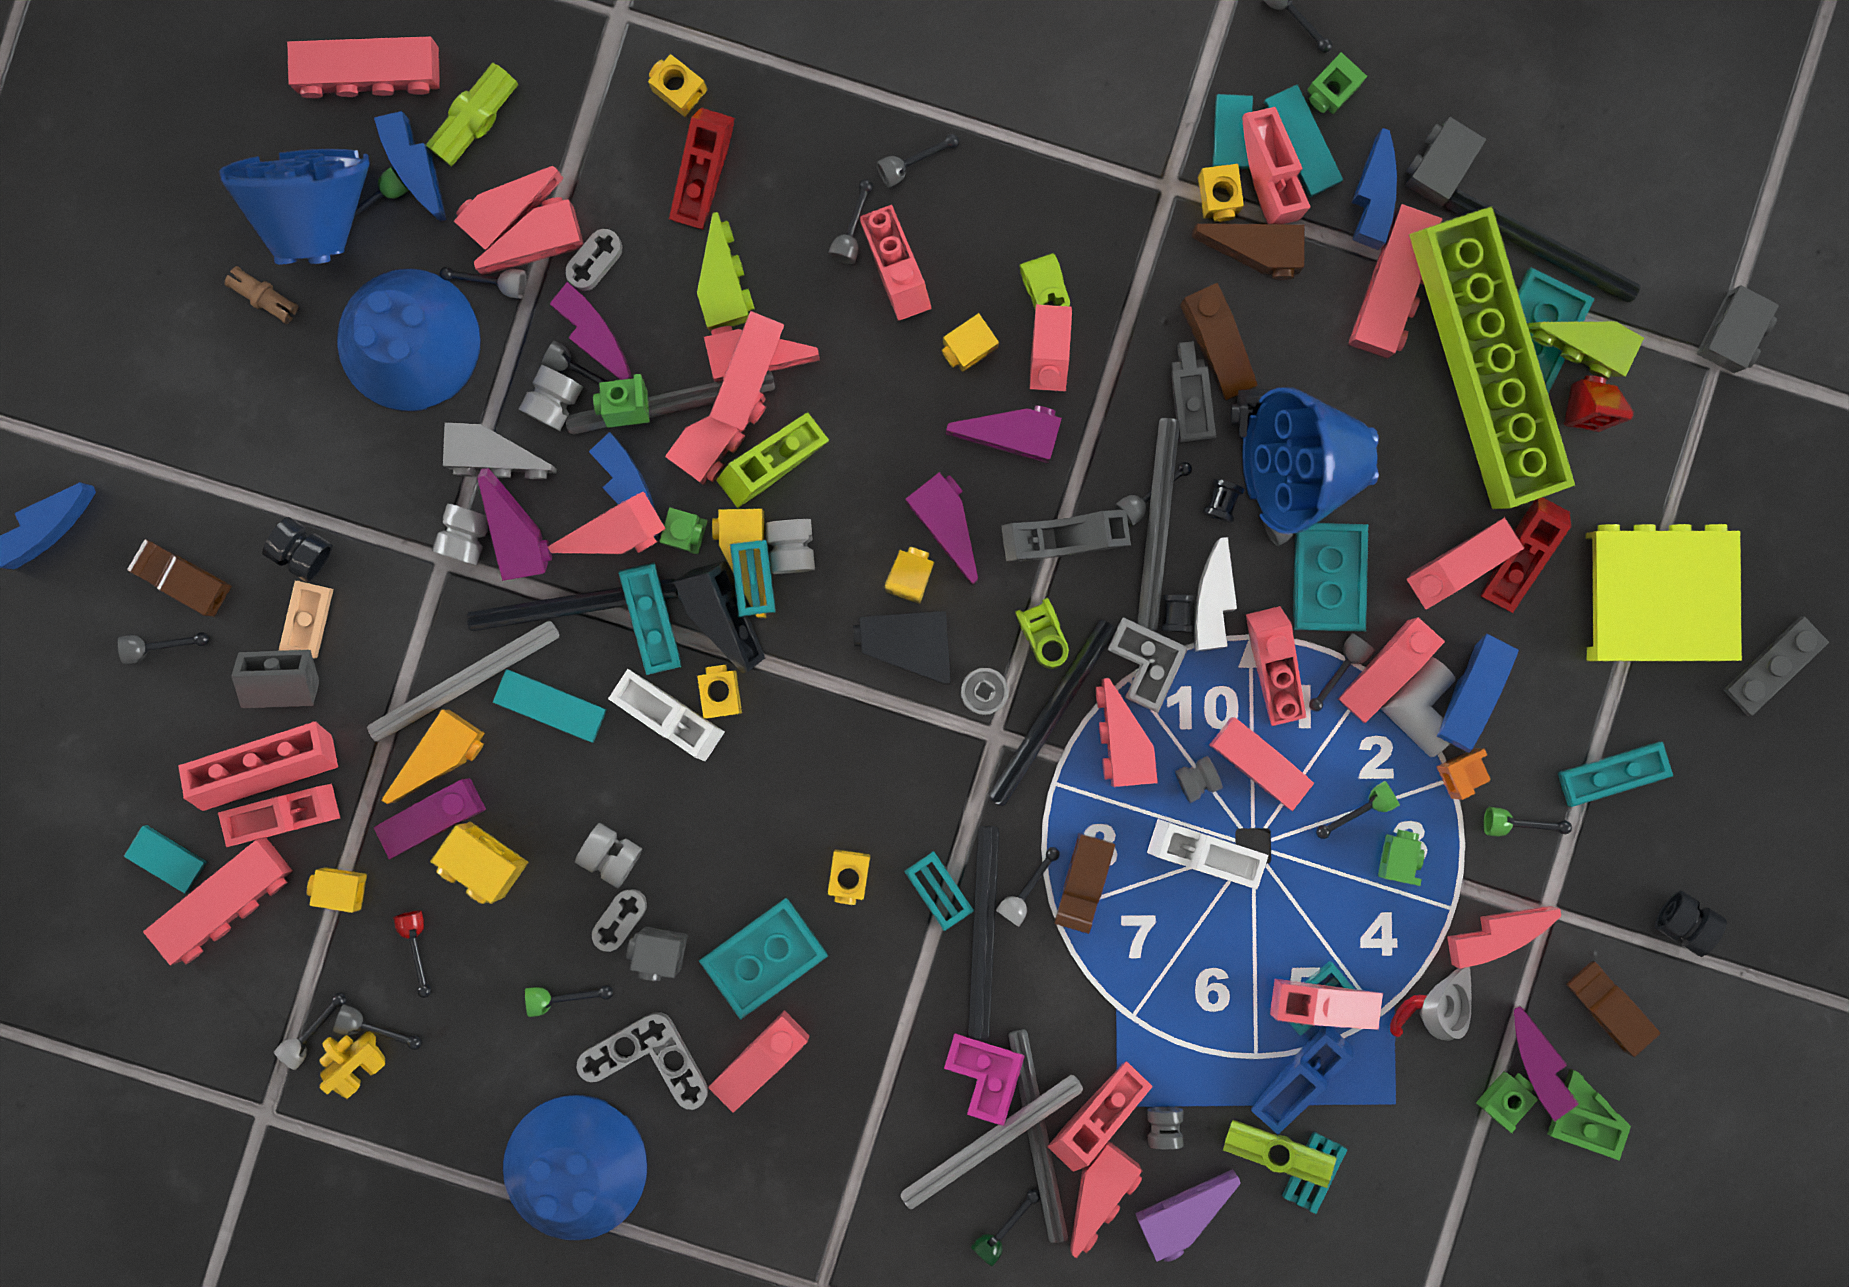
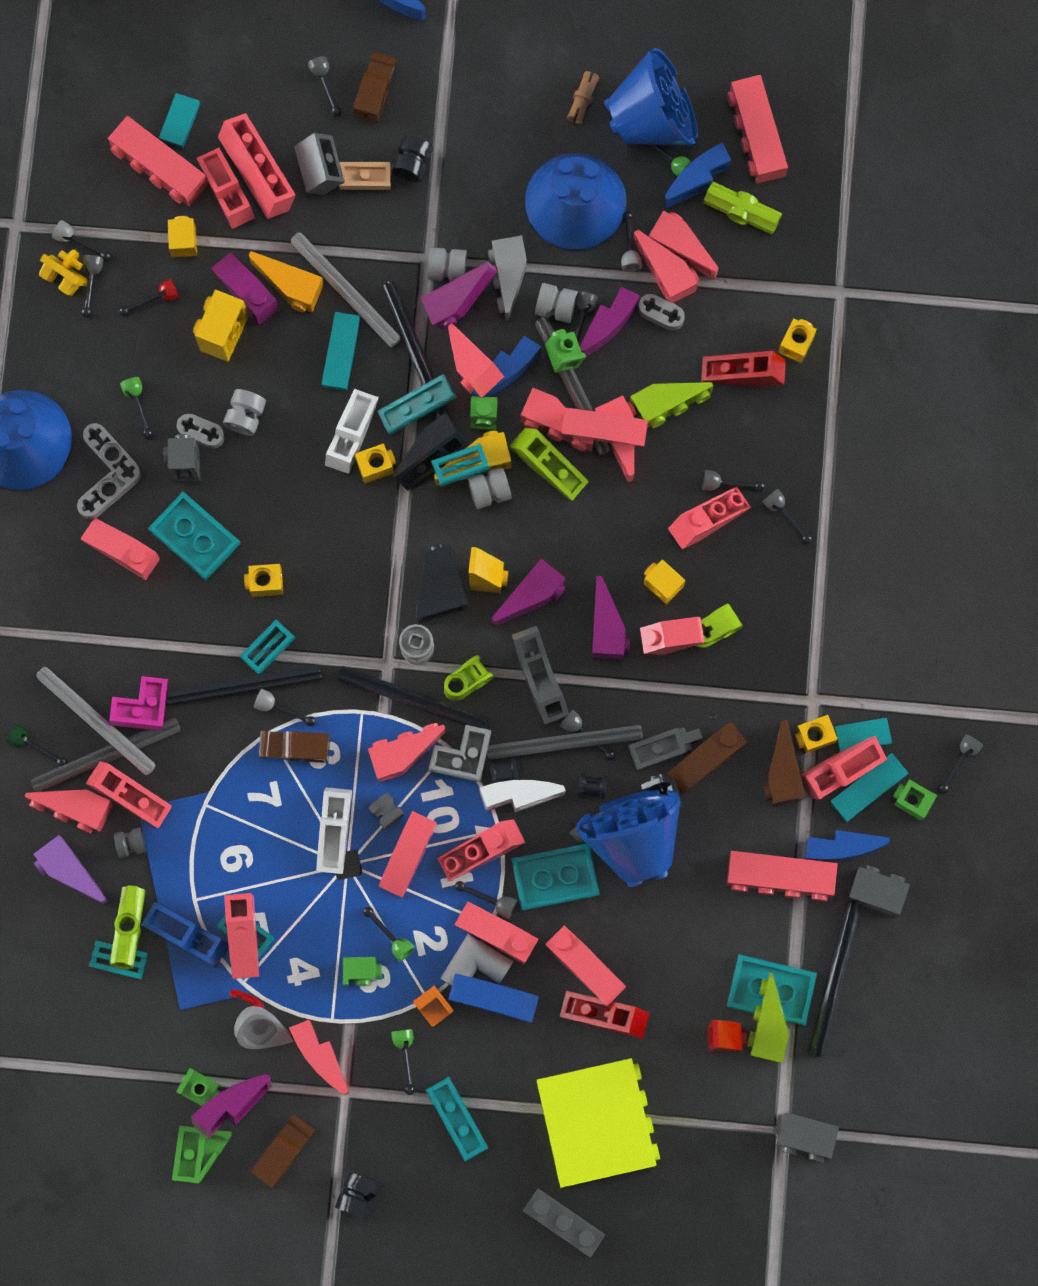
camera: 85 degrees right, 10 degrees down
lime brick [1409,207,1575,509] -> none

